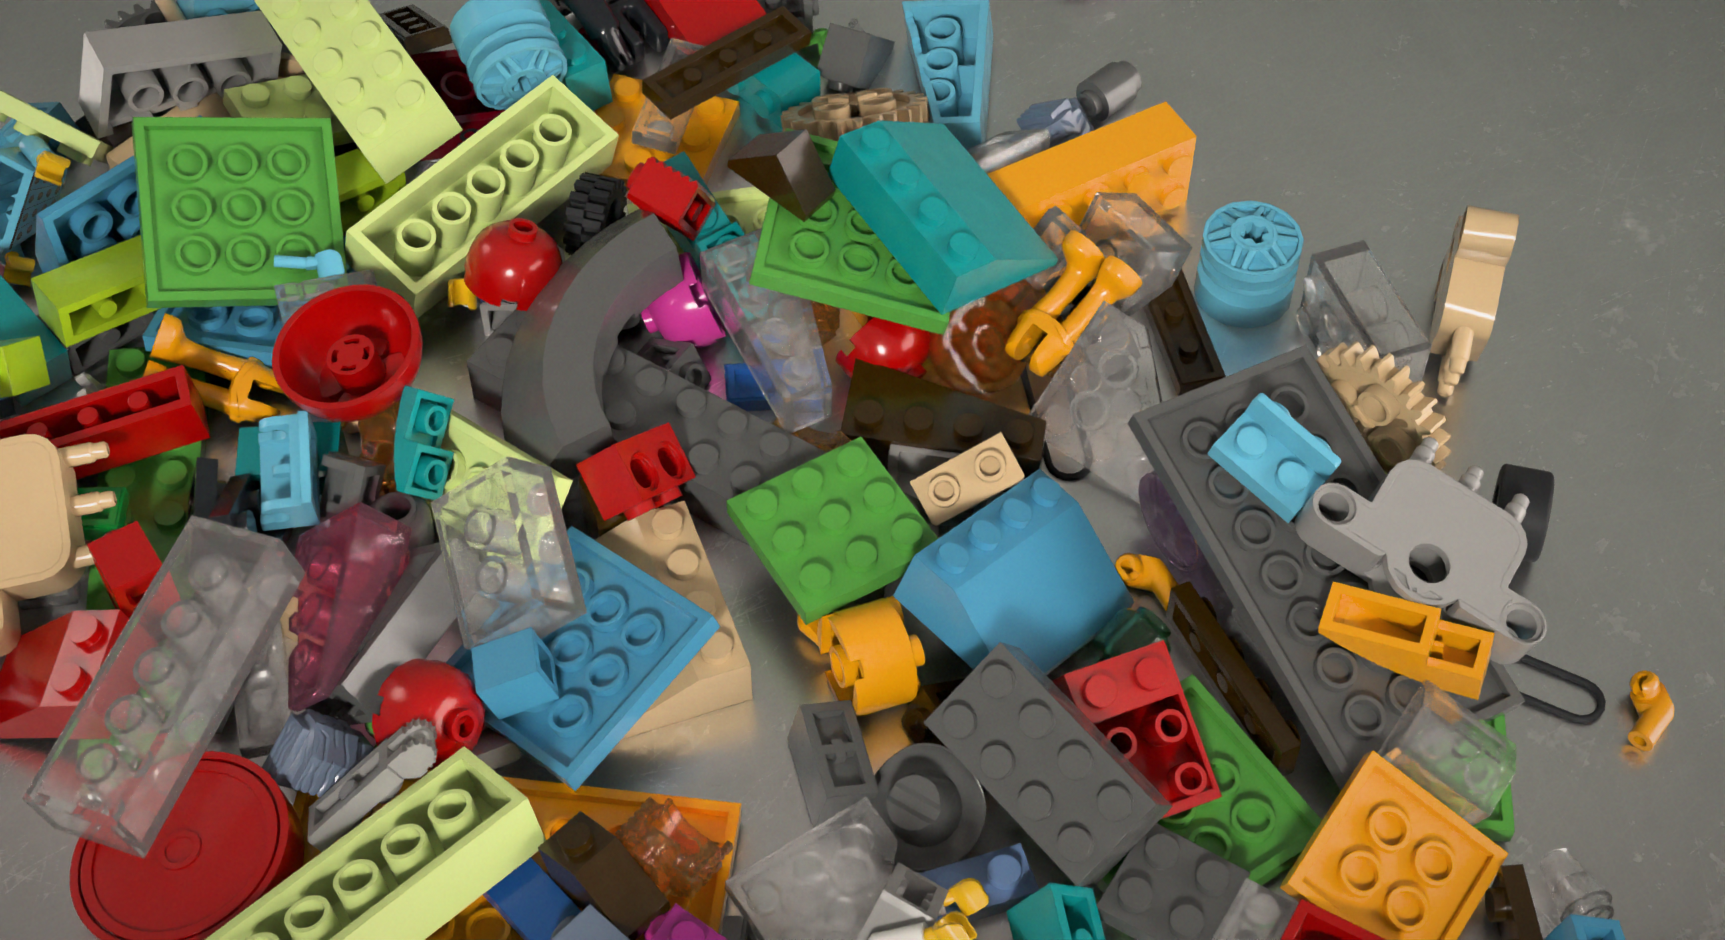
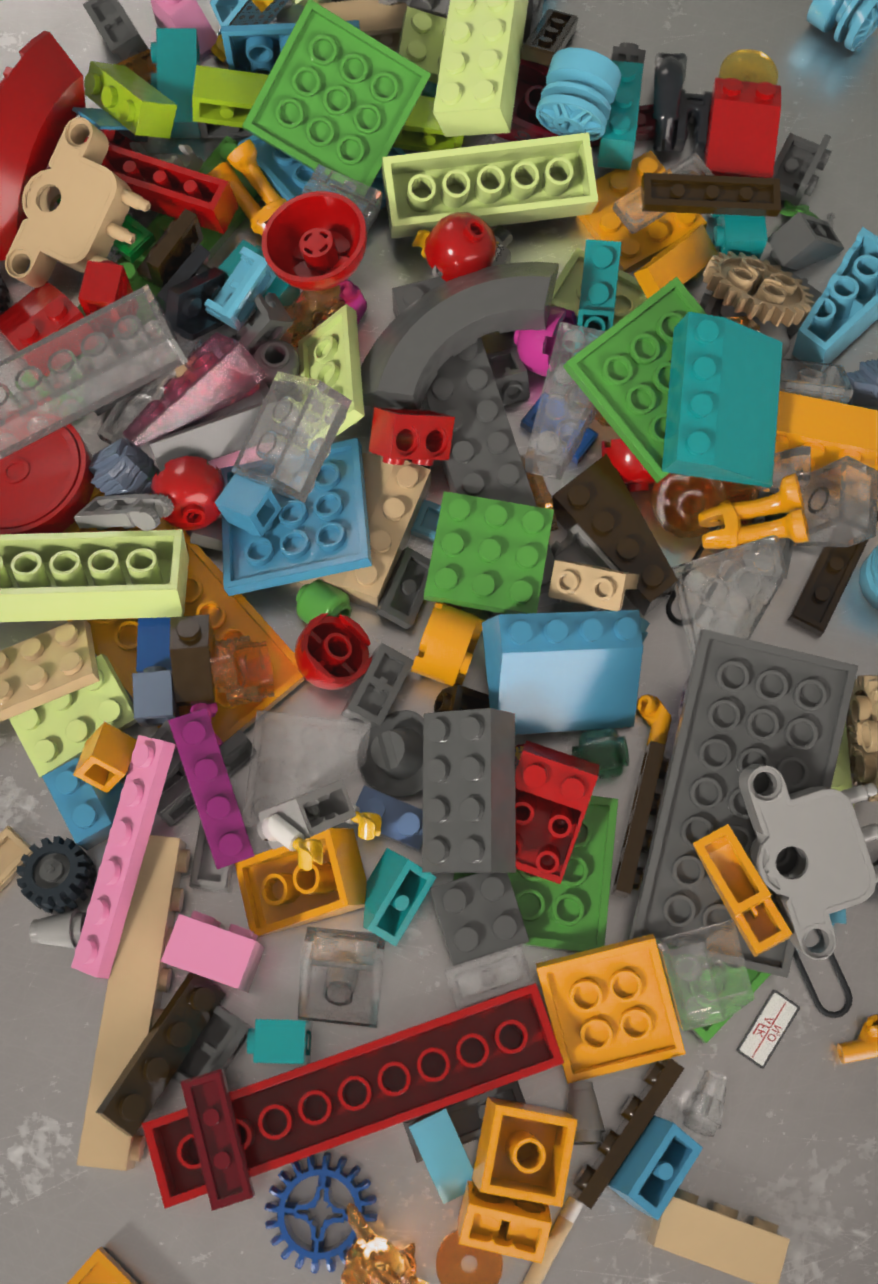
camera: 40 degrees right, 20 degrees up
medium azure hand [274,249,345,285] -> none
teal slope [394,385,454,502] -> none
black tyre [563,172,627,255] -> none
red brick [627,156,716,241] -> none
dark brown slope [727,129,835,222] -> none
medium azure bracket [1207,393,1342,523] -> none
none -> dark brown bracket [137,209,204,288]
none -> red cylinder [295,613,372,690]
none -> bright green head [296,579,352,624]
none -> dark grey plate [376,547,430,630]
none -> medium azure tile [411,499,441,543]
none -> light orange slope [633,224,718,299]
none -> clear sticker [737,989,800,1069]

